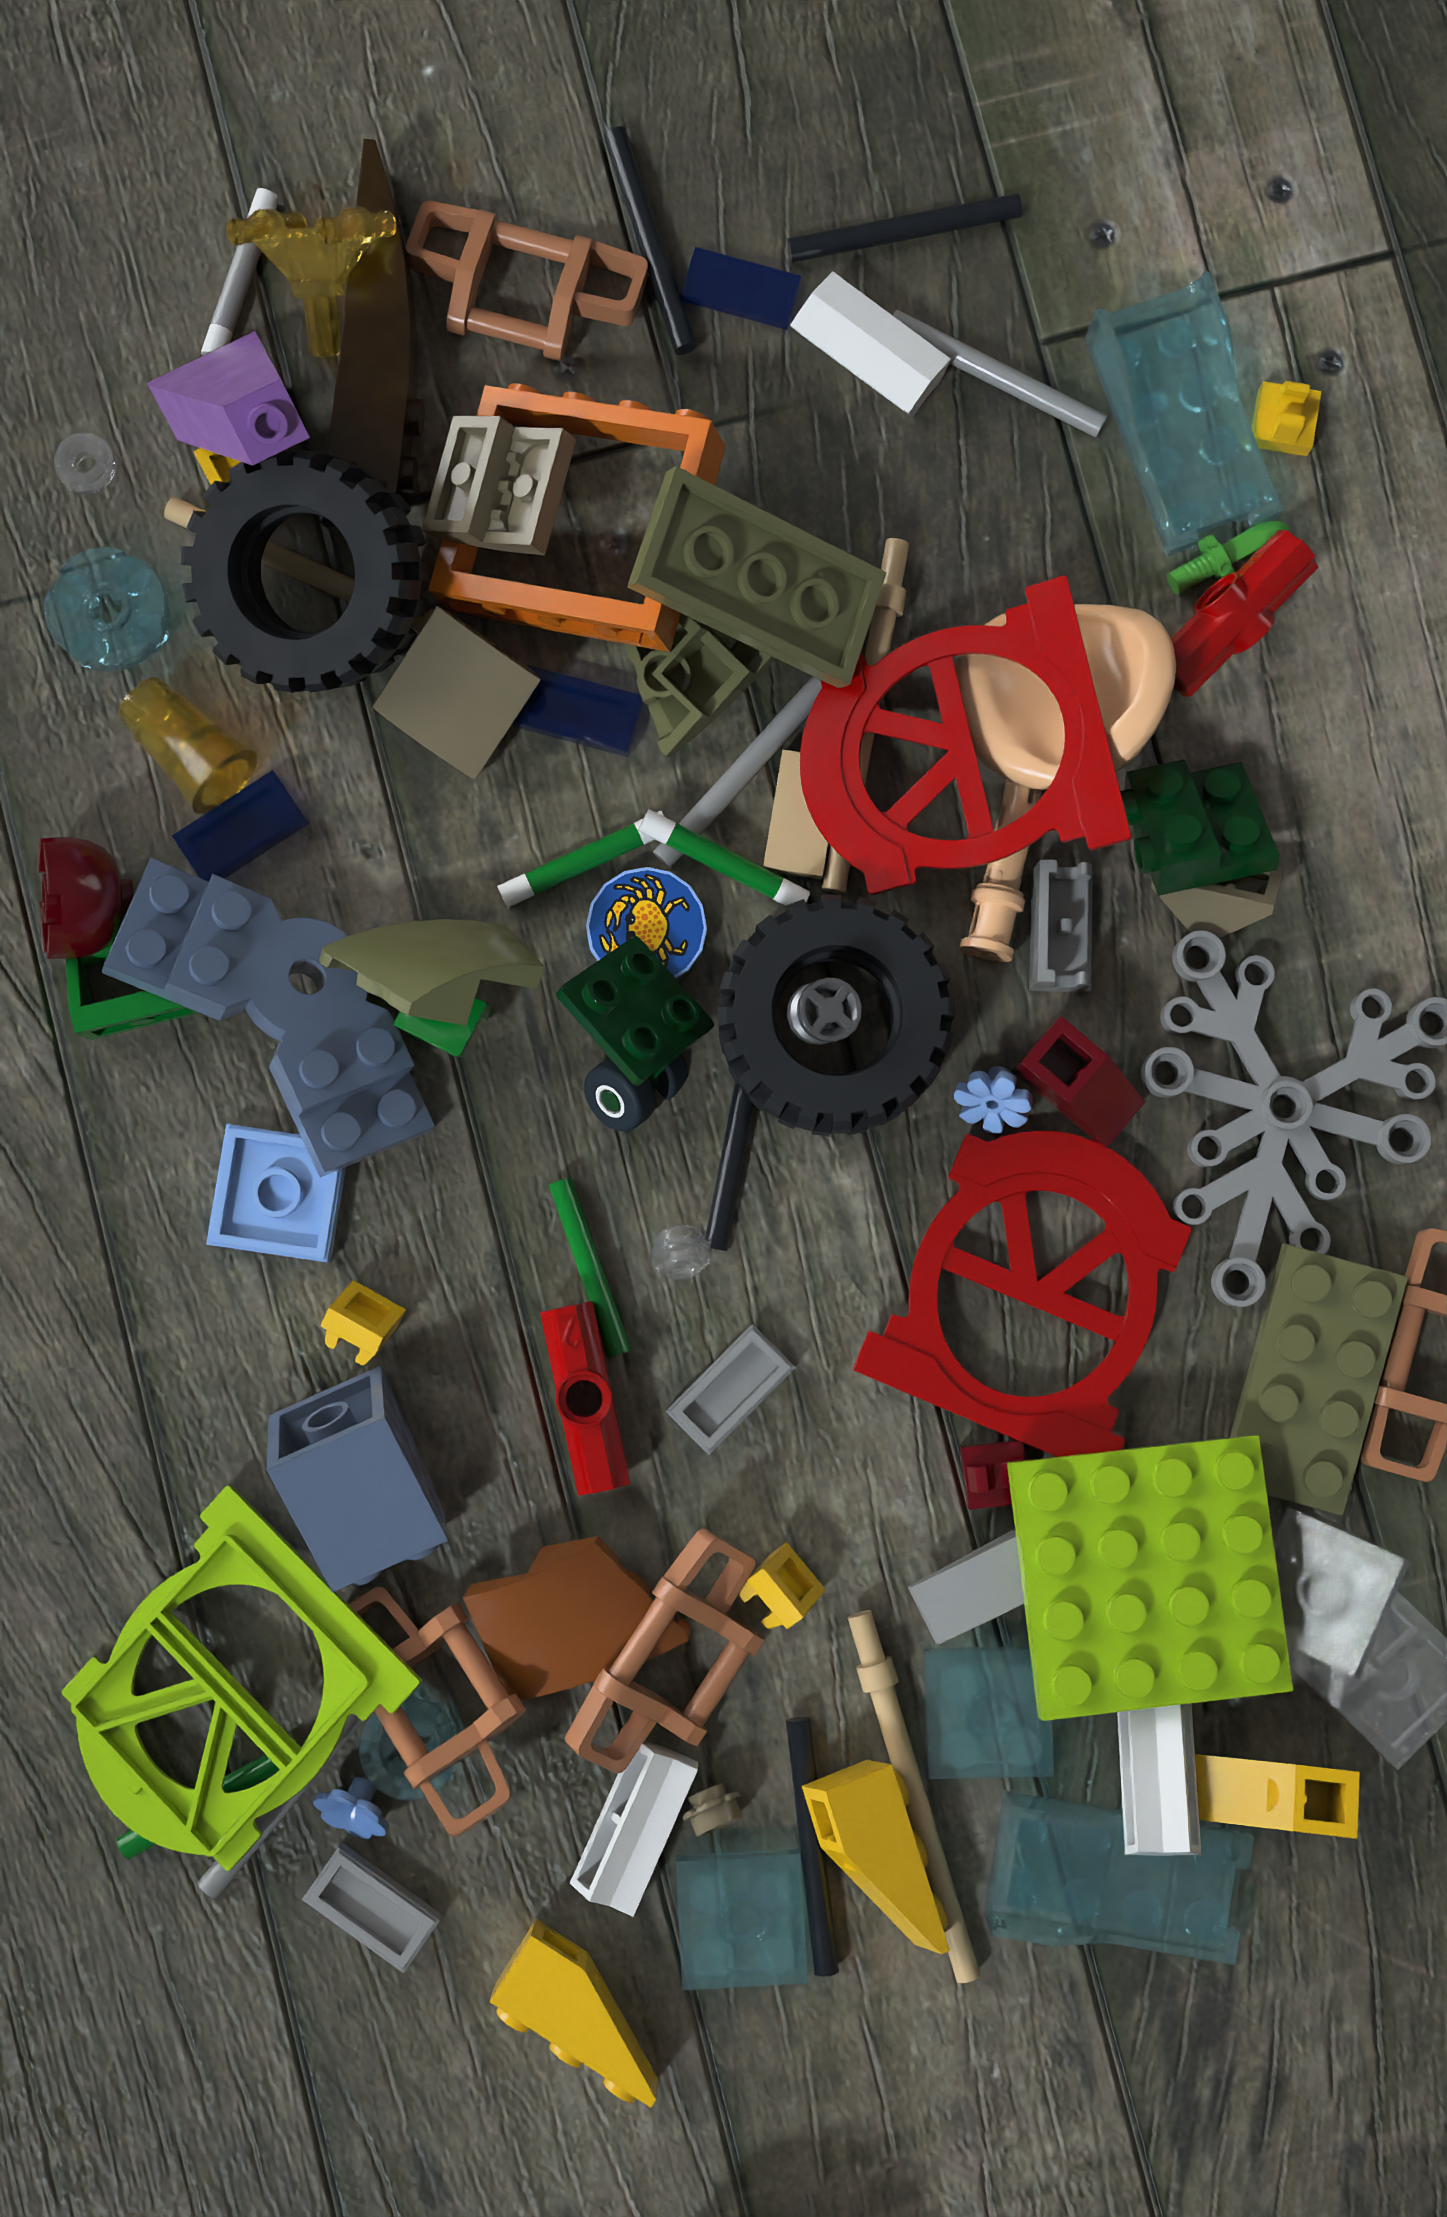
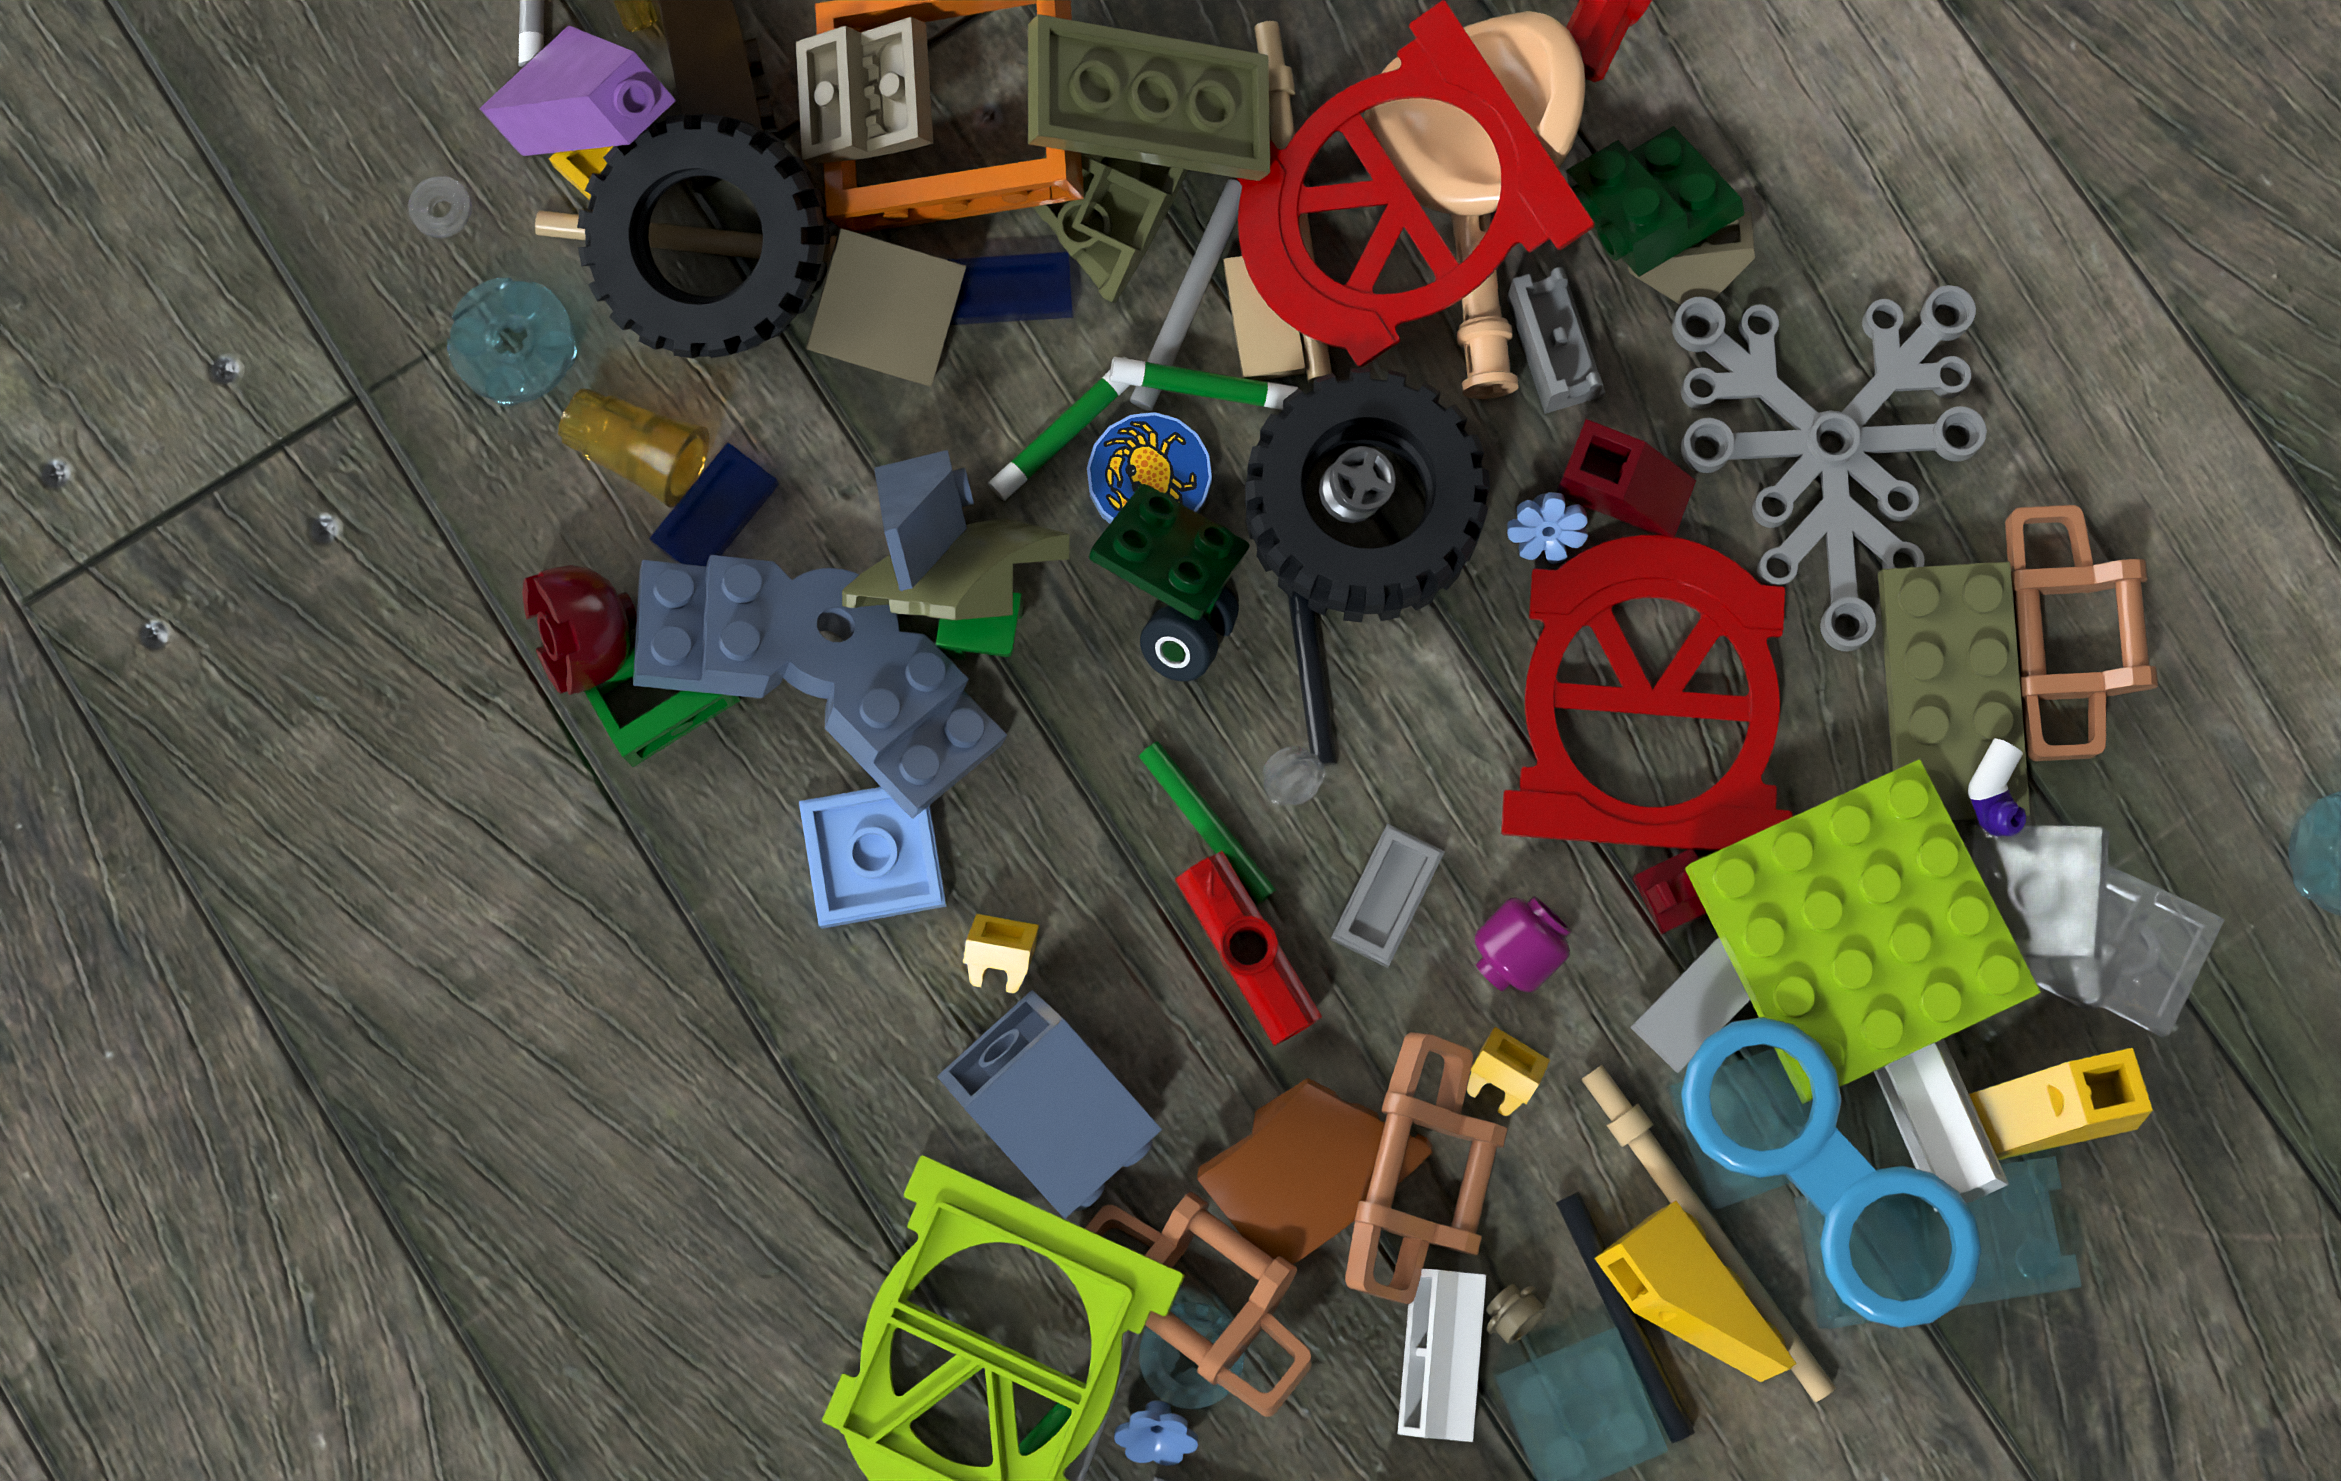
camera: 15 degrees left, 5 degrees down
none -> sand blue slope [874,450,974,591]
none -> magenta head [1474,896,1571,993]
none -> dark azure bar [1681,1017,1982,1328]
none -> arm [1968,738,2026,837]

